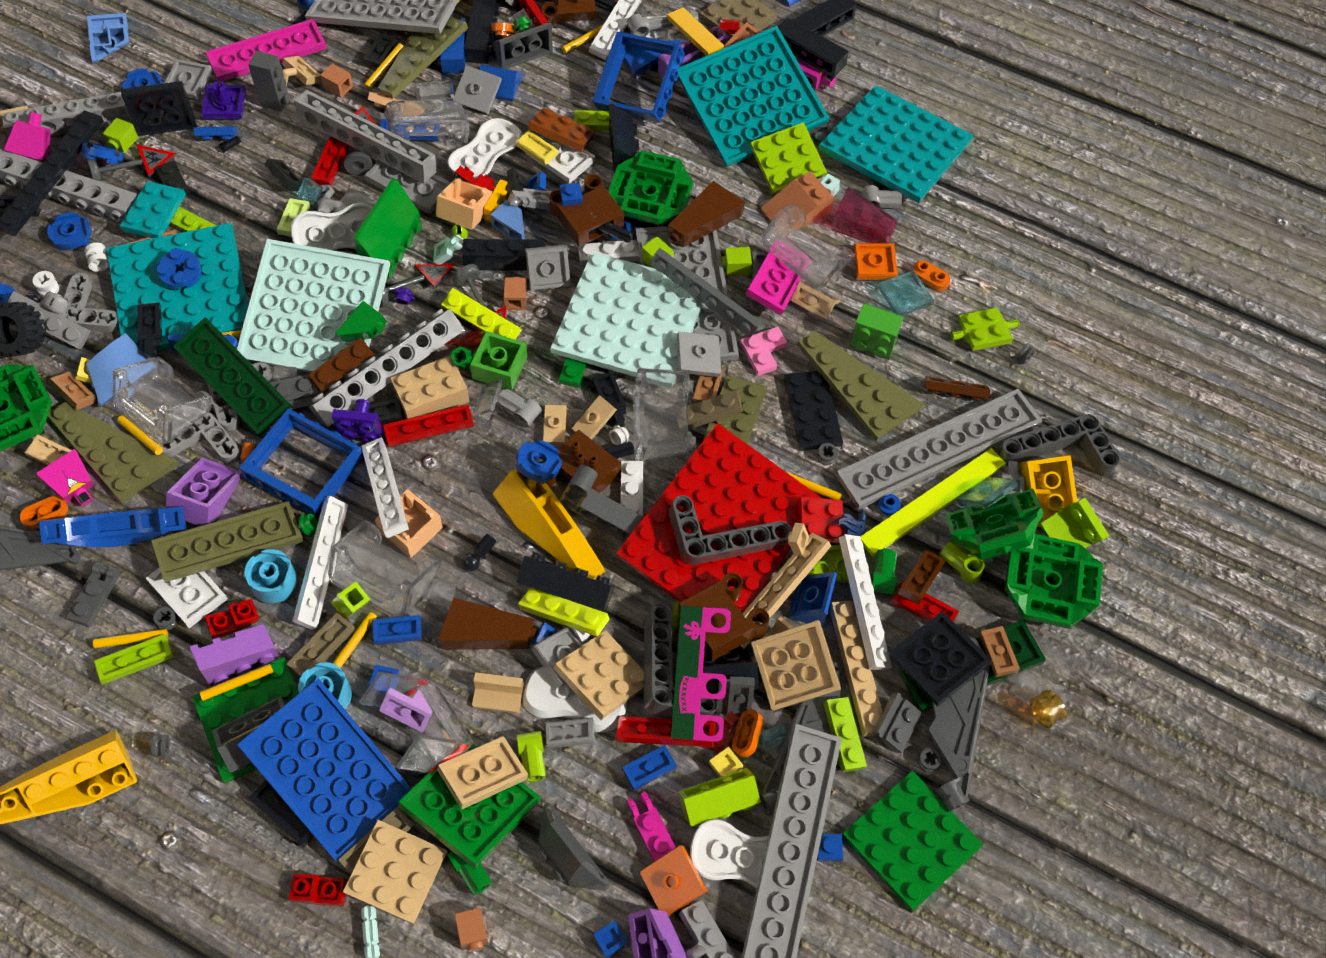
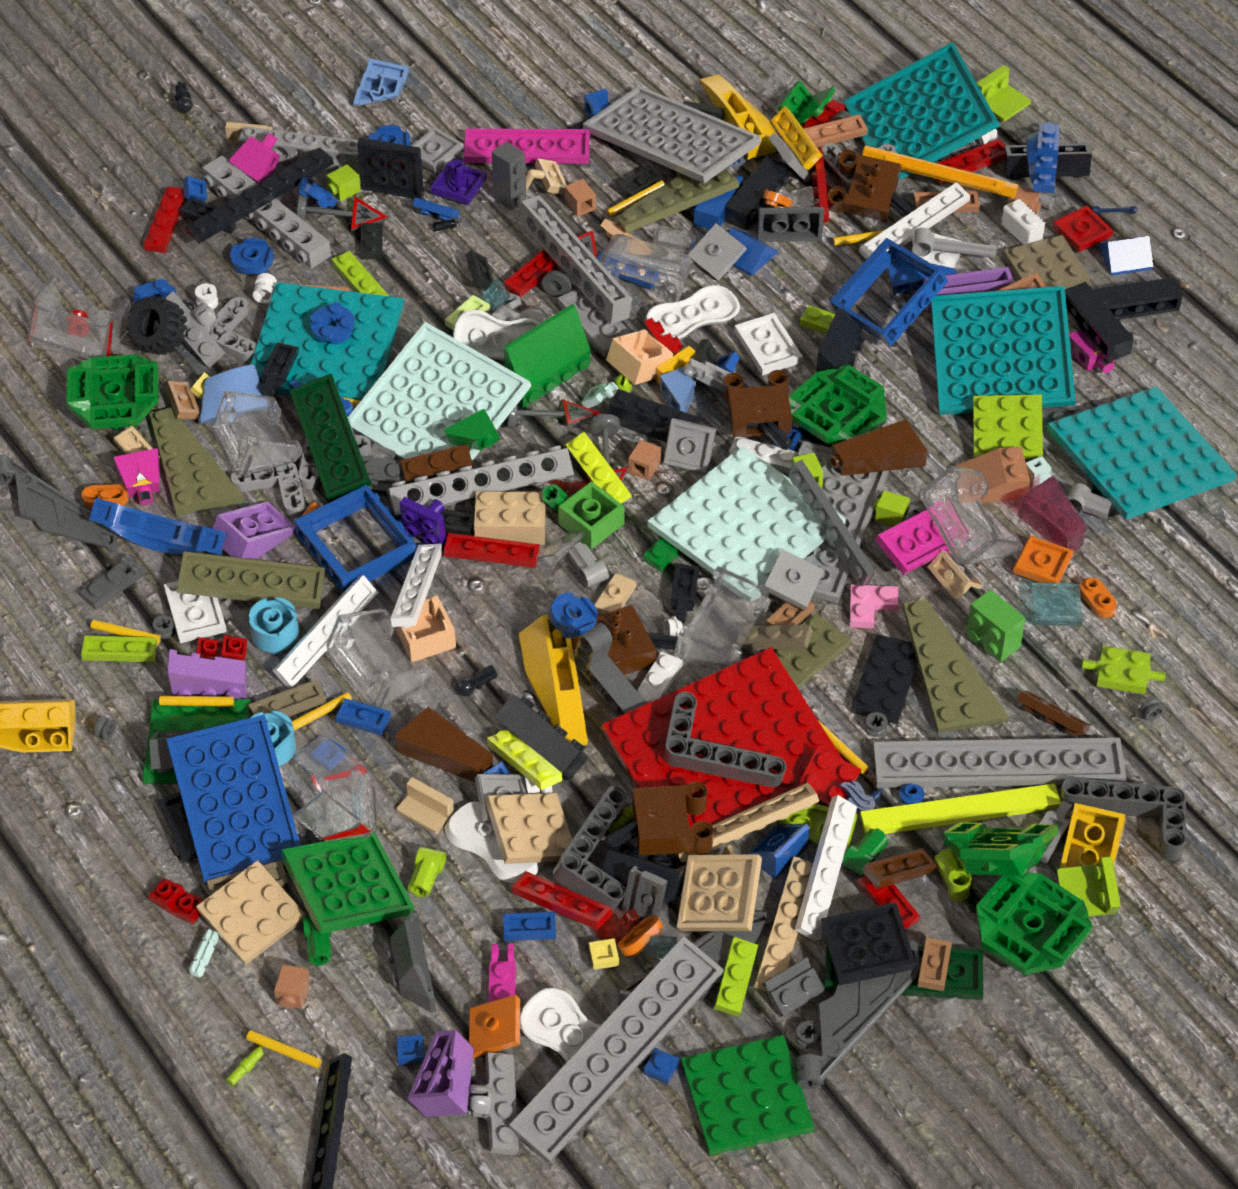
camera: 30 degrees right, 10 degrees down
yellow bar [117,415,163,455] -> none
teal plate [120,181,186,238] -> none
green plate [298,513,318,536] -> none
lime brick [331,581,371,620] -> none
lavender slope [379,688,432,733] -> none
dark purple plate [392,287,415,305] -> none
tan plate [437,736,528,810] -> none
green plate [513,16,531,32] -> none
light yellow tile [516,130,558,165] -> none
dark orange plate [528,108,595,152] -> none
light grey plate [545,717,595,749] -> none
blue plate [560,183,583,206] -> none
tan plate [572,395,617,439] -> none
yellow tile [667,7,724,56] -> none
piece [671,606,731,742] -> none
lime brick [678,768,761,827] -> none
red slope [720,19,741,34] -> none
tan plate [788,523,809,556] -> none
clear light blue plate [957,477,1018,509] -> none
clear yellow wheel [1029,689,1067,728] -> none

